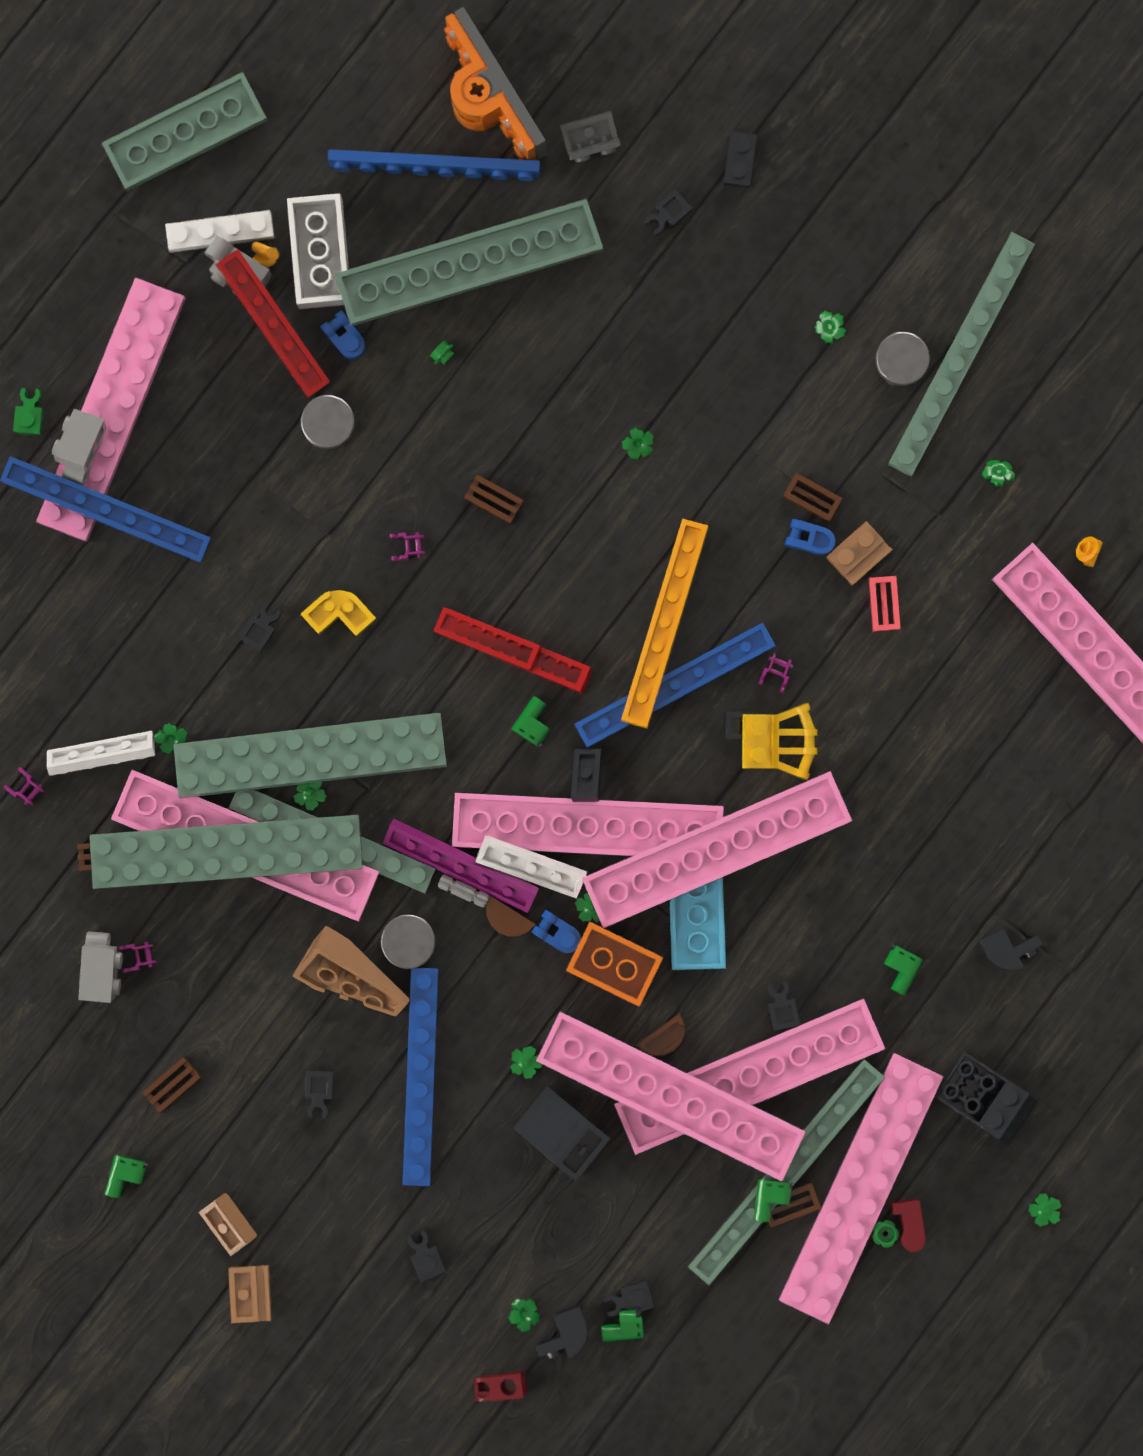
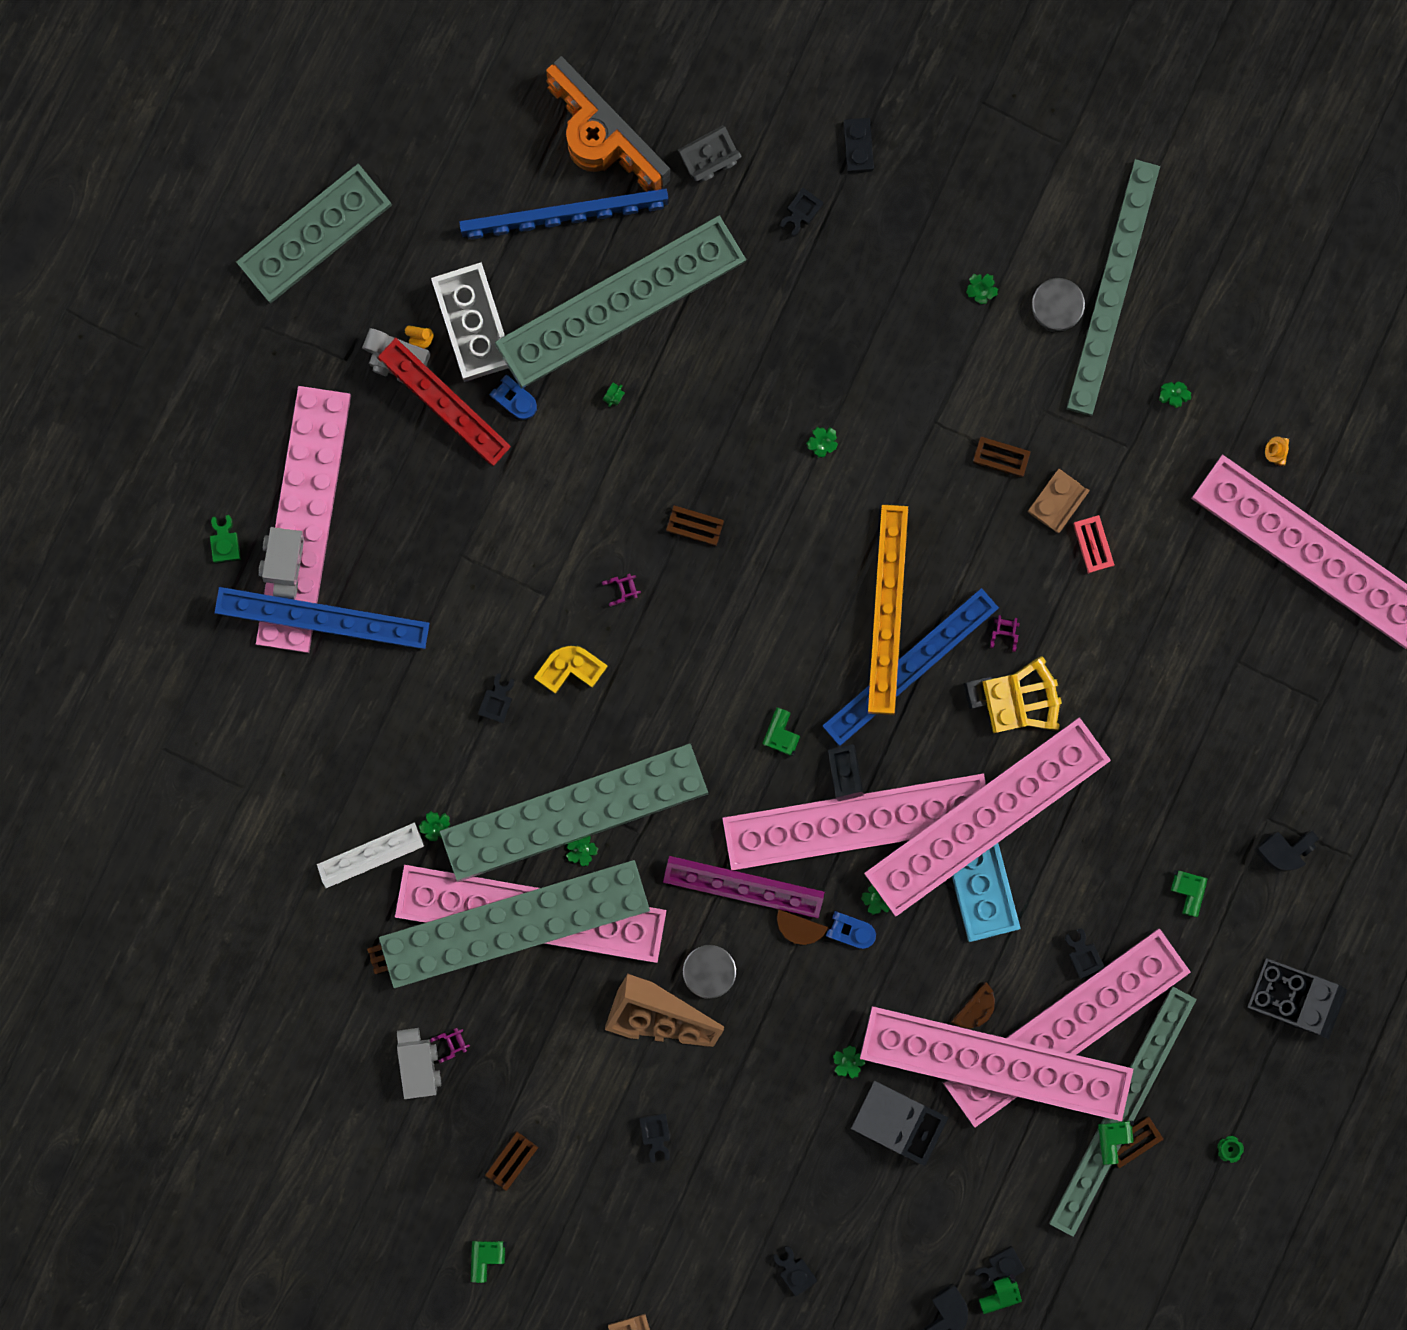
camera: 25 degrees left, 0 degrees up
magenta piece [3,767,44,806] -> none
white plate [165,210,274,252] -> none
medium nougat slope [199,1193,257,1256] -> none
sand green plate [229,790,436,894] -> none
flat silver tile [301,395,355,449] -> none
blue plate [403,968,439,1186] -> none
red slope [433,607,594,695] -> none
light grey axle [438,875,489,907] -> none
white plate [476,835,587,898] -> none
green plant [508,1299,539,1332] -> none
orange brick [566,922,663,1006] -> none
bright pink plate [779,1053,943,1324] -> none
blue plate [784,519,835,555] -> none
dark red leg [890,1198,925,1252] -> none
green plant [1028,1193,1062,1227] -> none

